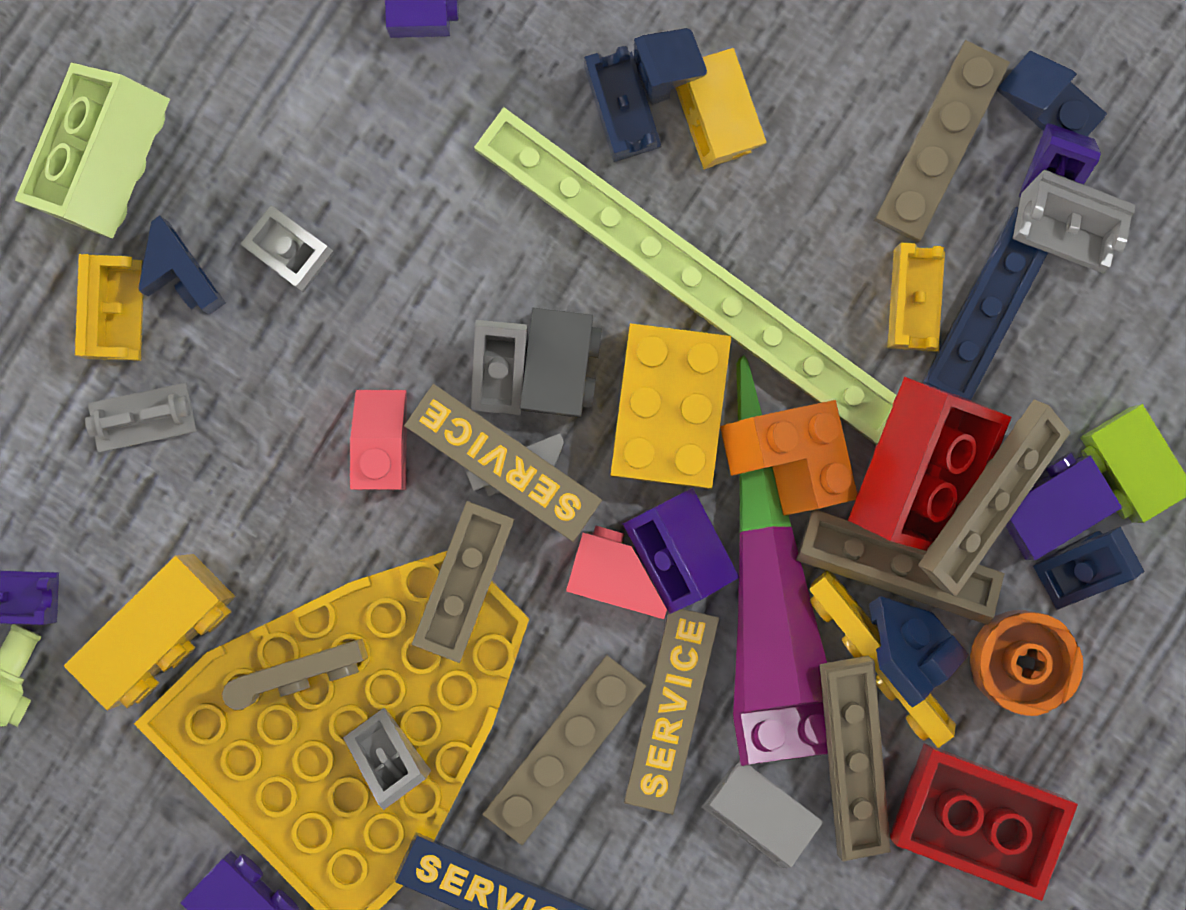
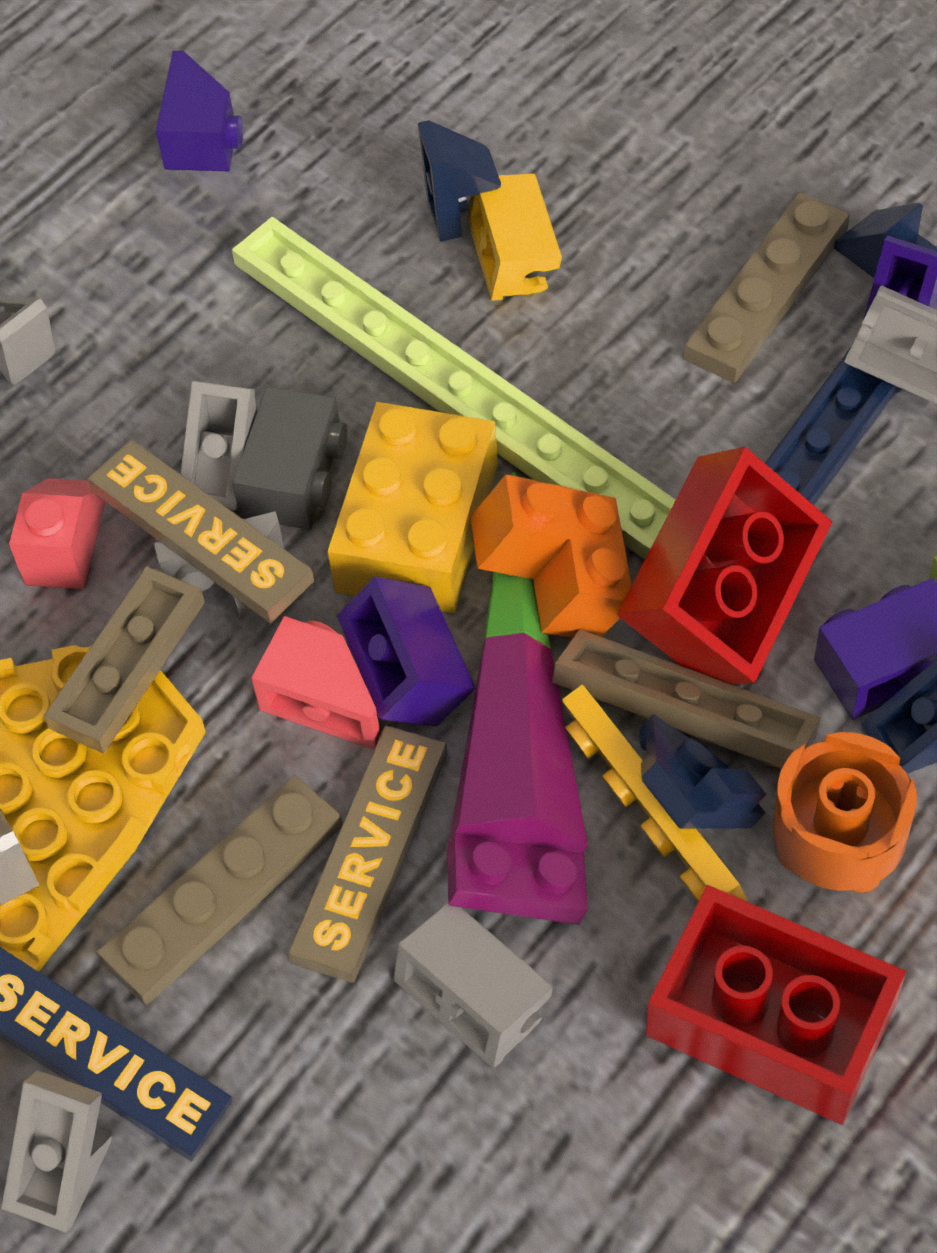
camera: 10 degrees right, 30 degrees down
dark blue hinge [584,46,662,162] -> none
dark tan tile [820,656,891,861] -> none
yellow hinge [887,243,945,352] -> none
dark tan plate [918,399,1071,597] -> none

